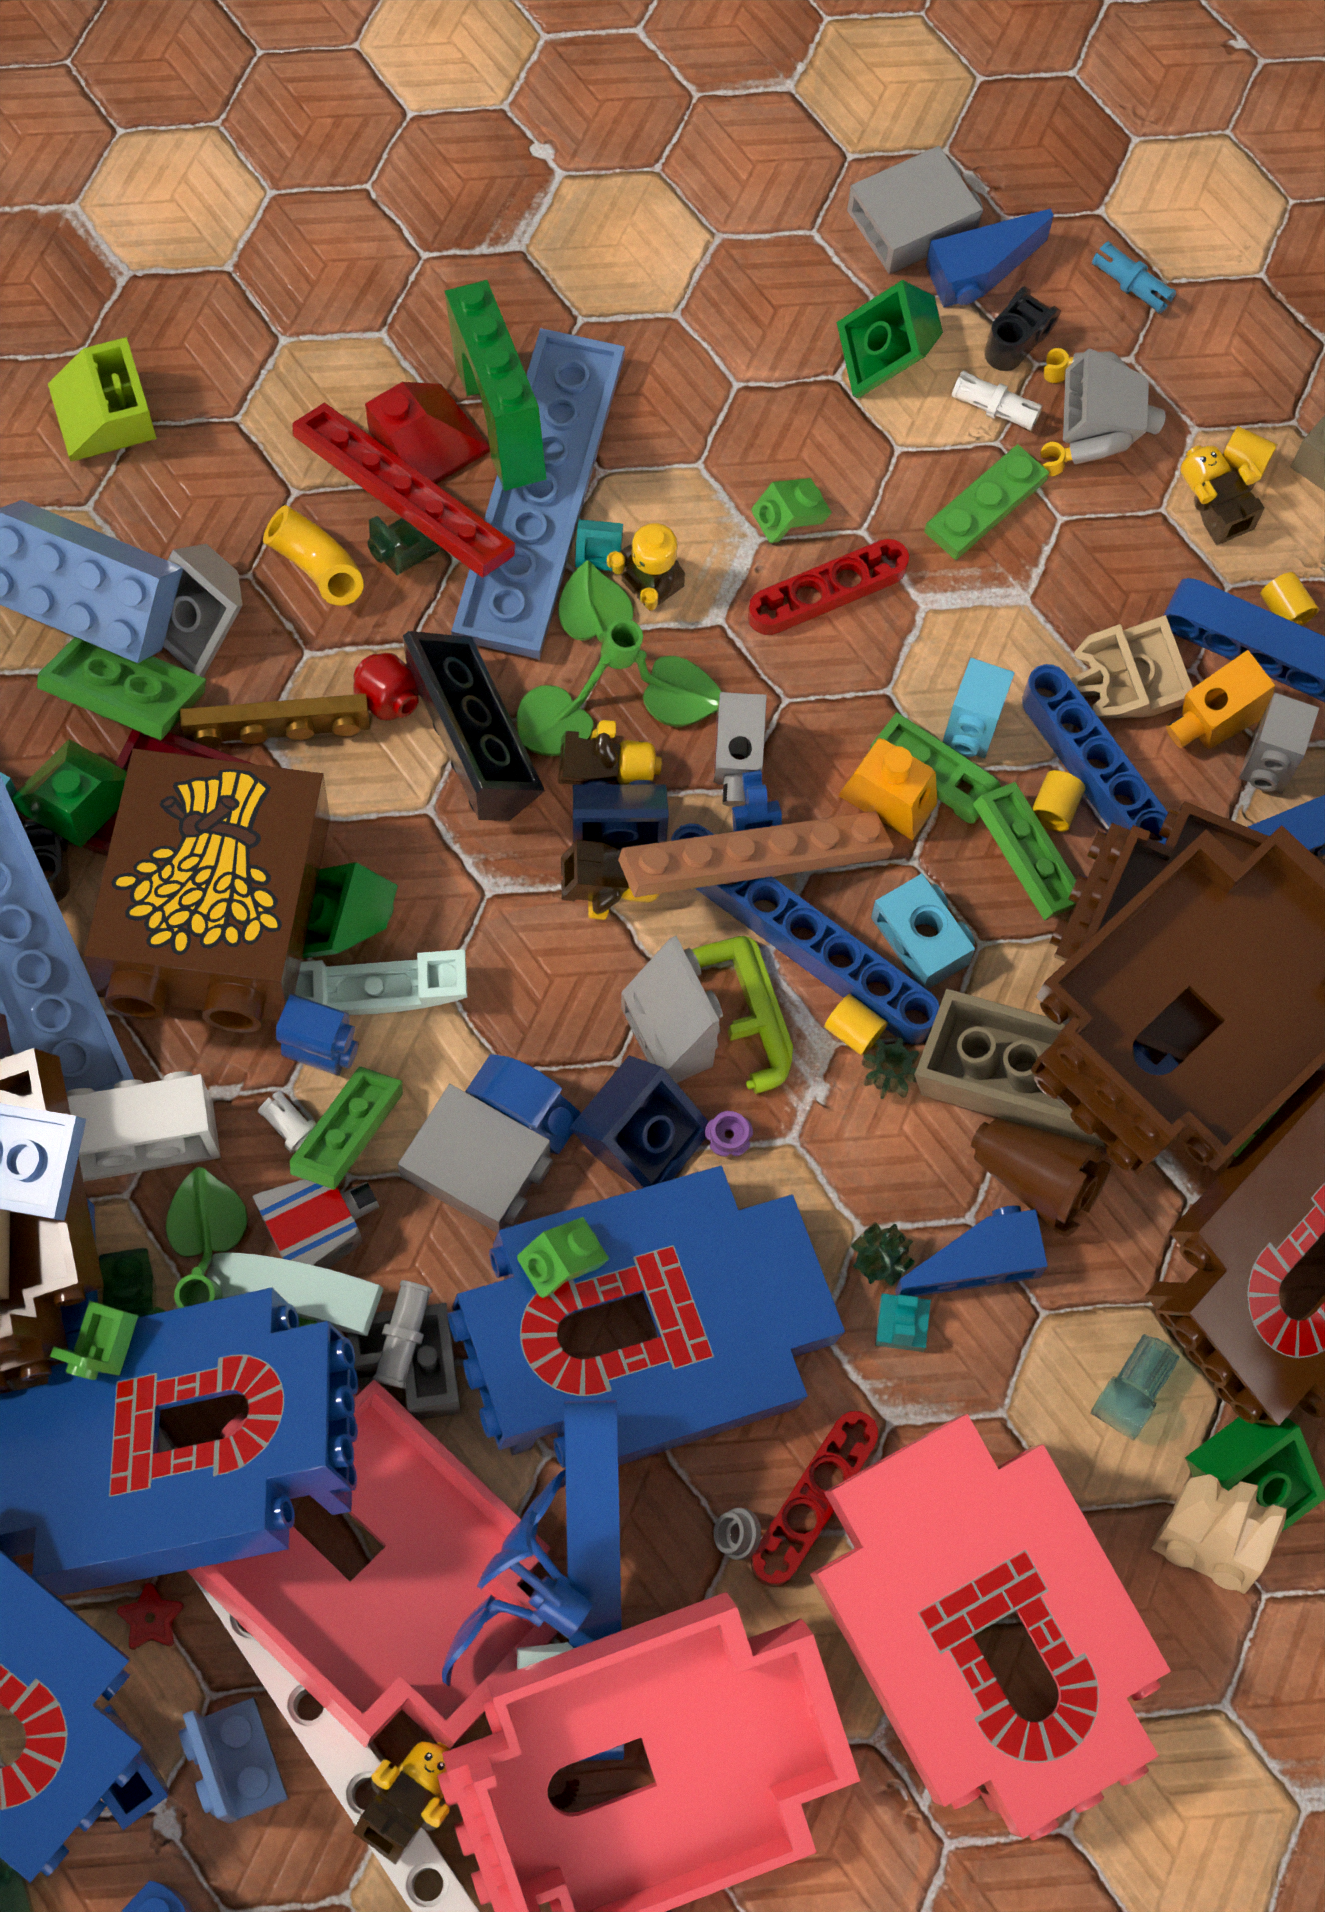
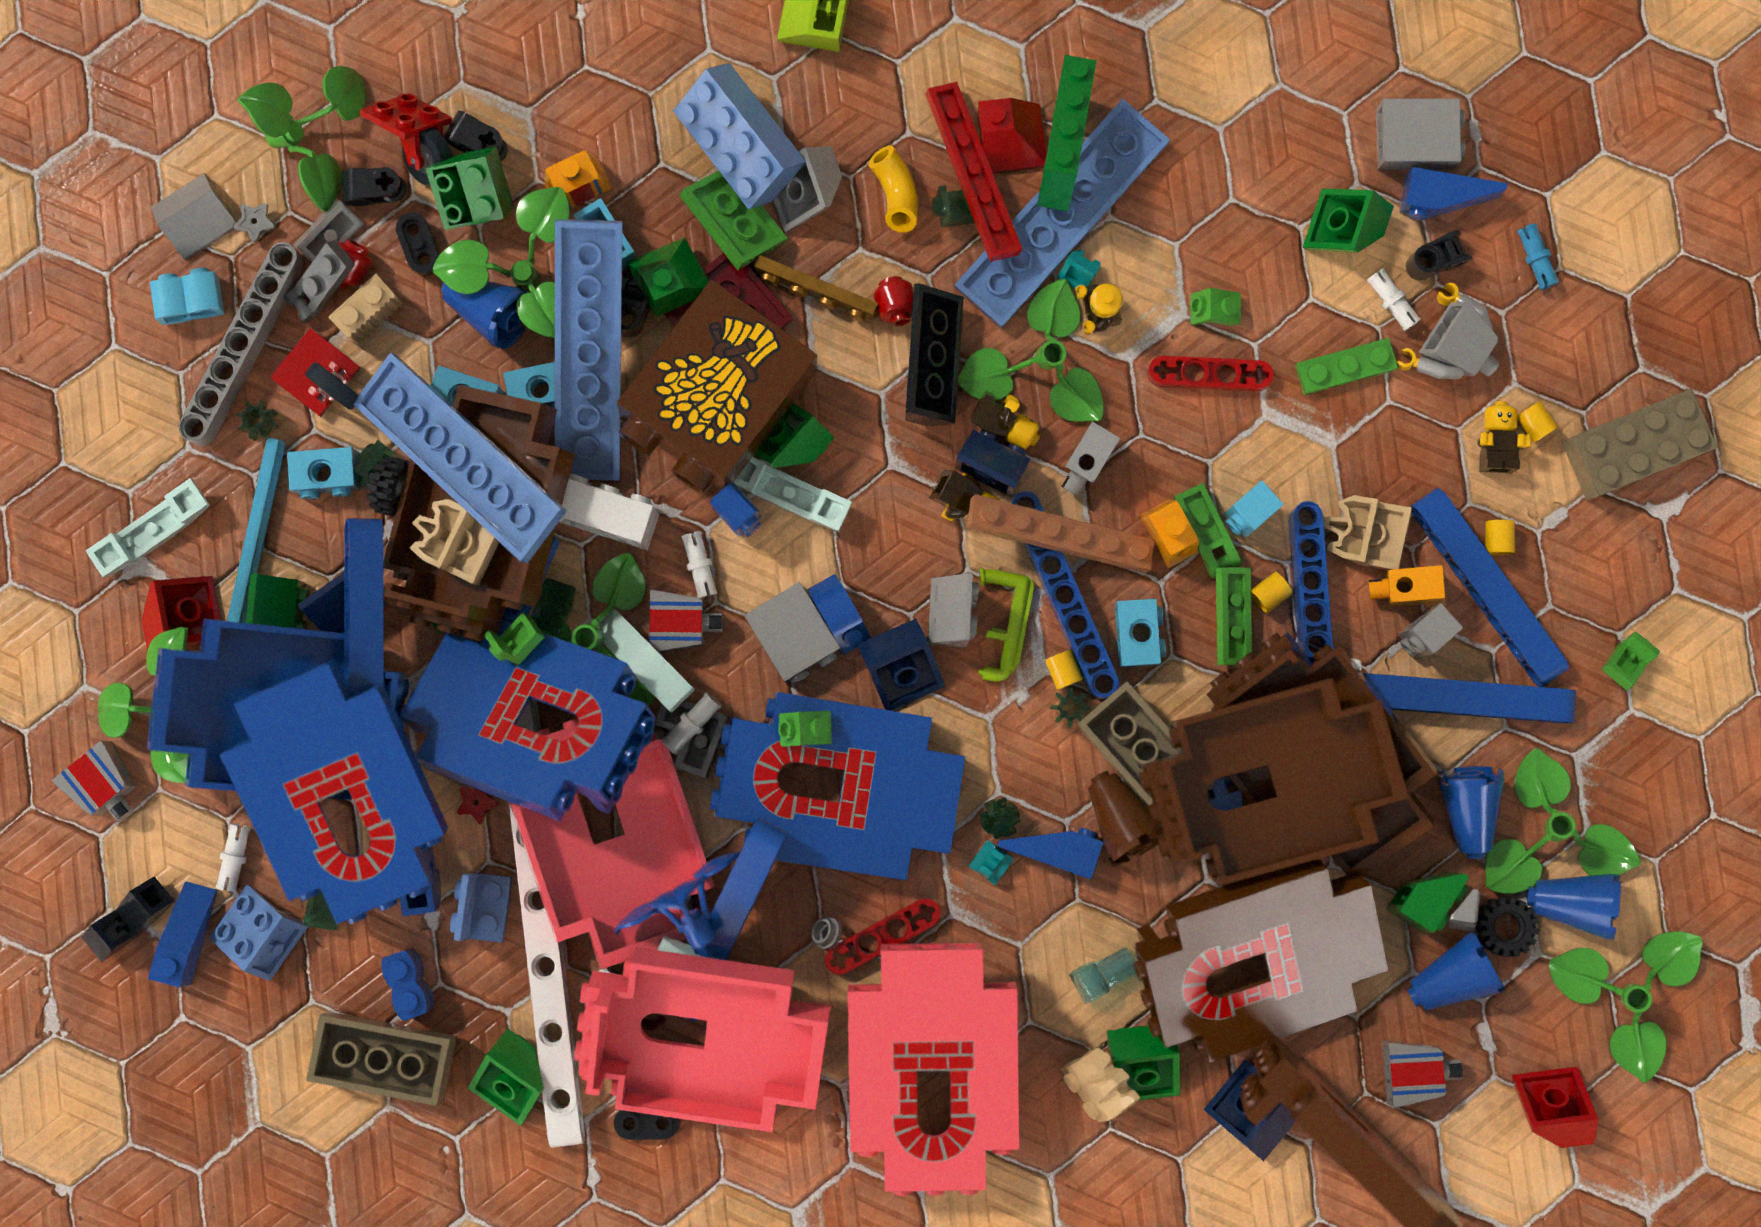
camera: 35 degrees right, 15 degrees up
bright green plate [290,1066,403,1190] -> none
dark brown piece [353,1742,451,1865] -> none
medium lavender plate [705,1111,753,1157] -> none
blue plate [732,770,782,832] -> none

